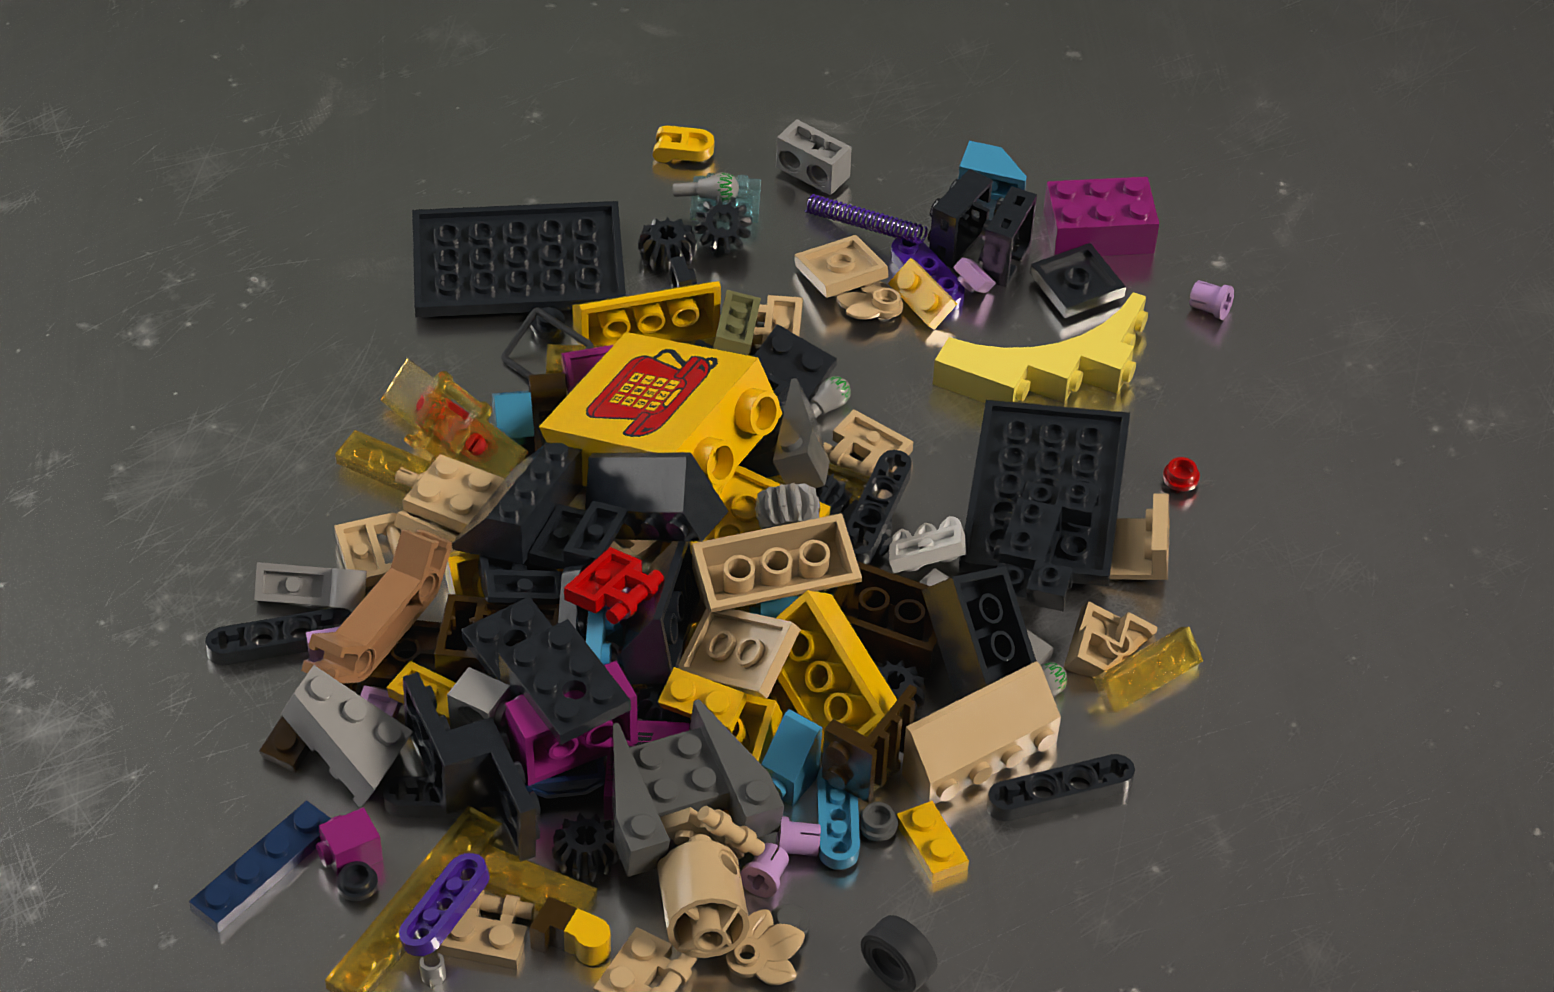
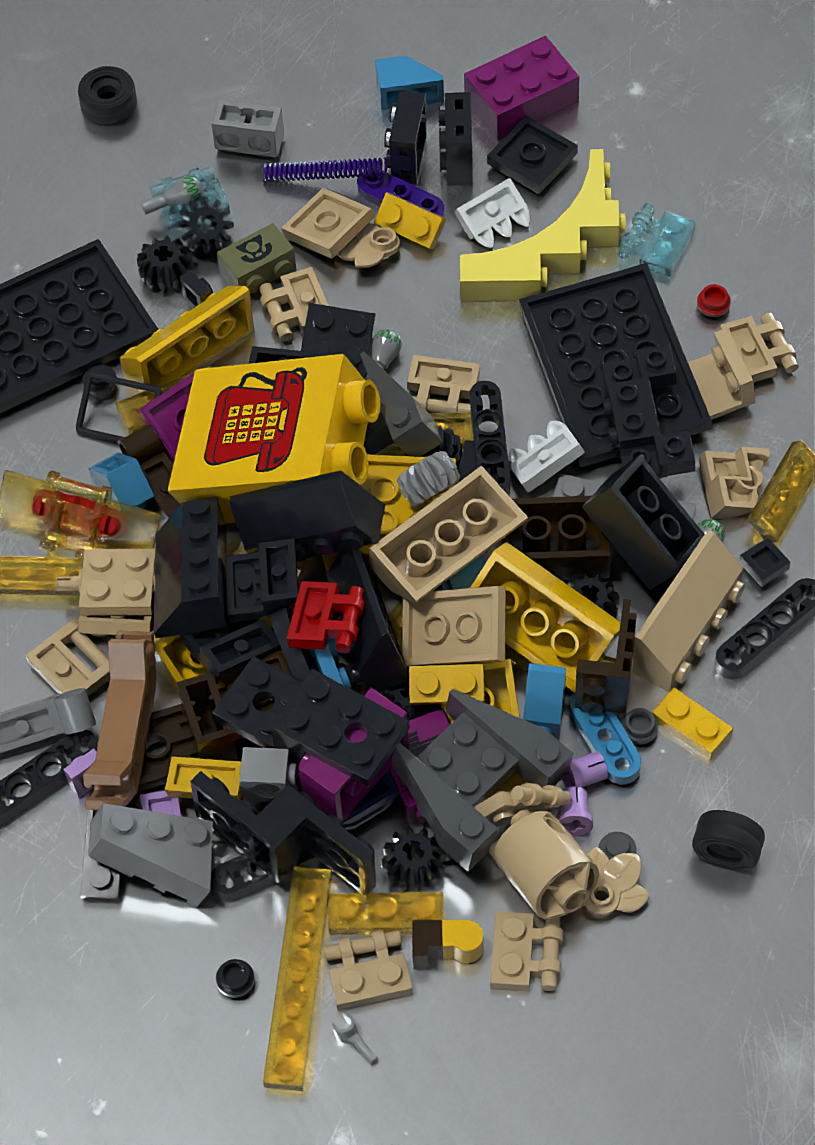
camera: 20 degrees left, 10 degrees up
dark blue plate [189,800,331,933] -> none
magenta brick [316,807,383,877] -> none
dark purple plate [399,853,490,956] -> none
yellow plate [652,125,714,163] -> none
olive plate [713,290,761,356] -> none
lavender plate [953,257,996,293] -> none
lavender bush [1189,280,1234,320] -> none
none -> black tyre [78,66,137,125]
none -> olive brick [217,223,296,293]
none -> white plate [454,178,530,248]
none -> clear light blue plate [618,203,696,278]
none -> tan plate [719,313,799,382]
none -> black plate [739,537,791,587]

